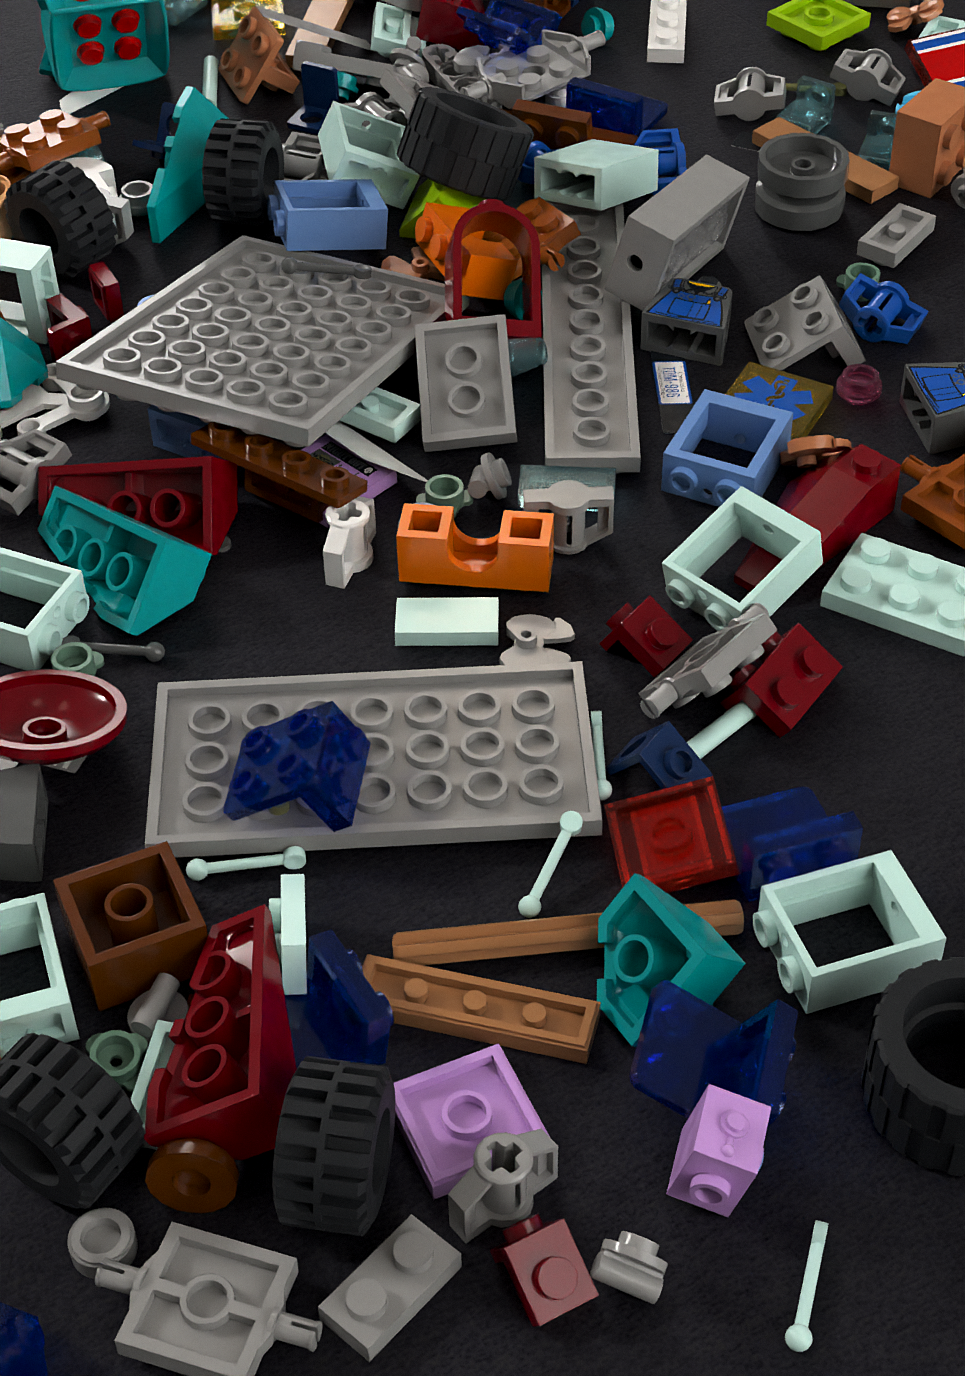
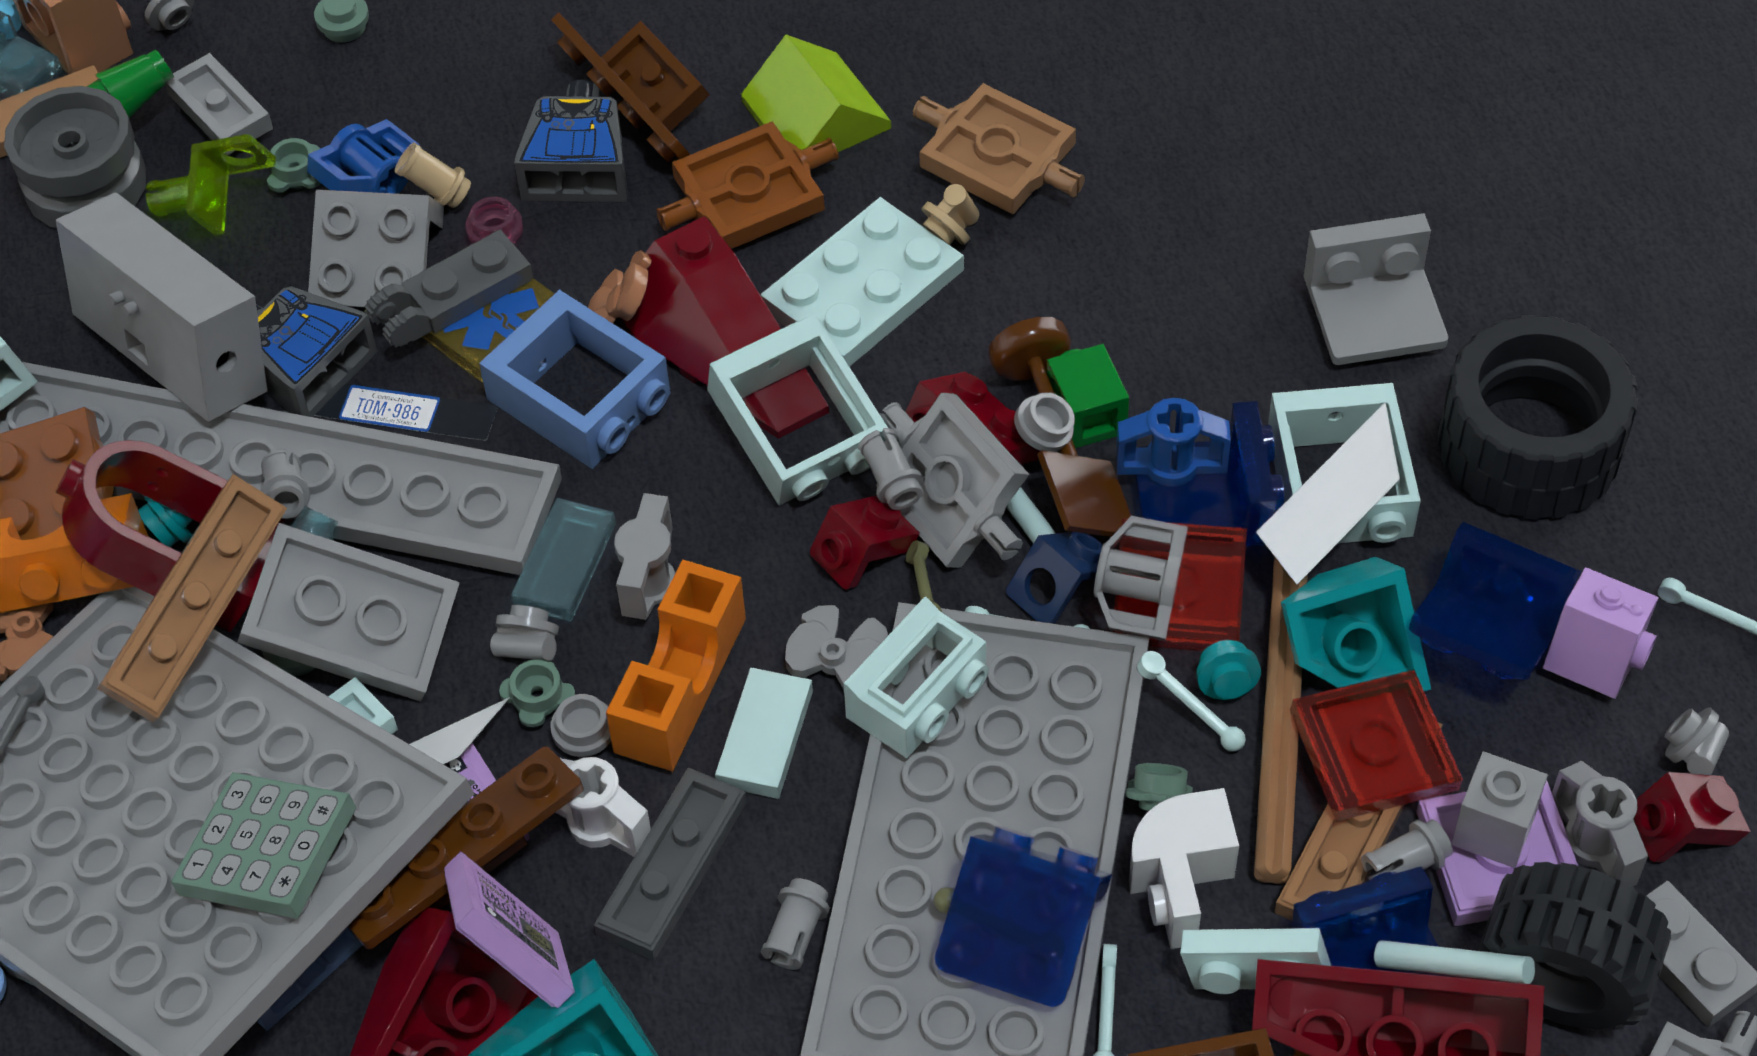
camera: 75 degrees left, 10 degrees up
none -> green cone [86,49,174,119]
none -> medium nougat tile [97,474,287,723]
none -> clear neon green bracket [146,134,276,235]
none -> tile [171,772,357,919]
none -> light grey pin [260,449,310,518]
none -> dark grey hinge [364,229,533,348]
none -> tan pin [395,142,471,209]
none -> lavender tile [444,851,575,1008]
none -> dark grey tile [594,767,747,962]
none -> light grey pin [761,878,830,970]
none -> light aqua window [844,597,989,758]
none -> light grey pin [859,428,924,510]
none -> olive hinge [906,540,942,612]
none -> reddish brown piece [988,317,1132,539]
none -> light grey plate [1014,393,1075,452]
none -> green brick [1047,344,1129,448]
none -> light grey piece [1094,516,1188,641]
none -> blue piece [1116,397,1231,486]
none -> sand green plate [1126,763,1193,811]
none -> white brick [1129,788,1239,949]
none -> teal plate [1196,640,1261,700]
none -> white sticker [1256,403,1400,585]
none -> clear red tile [1290,670,1463,822]
none -> light grey pin [1361,819,1453,894]
none -> light aqua piece [1374,940,1535,984]
none -> light grey brick [1451,751,1548,868]

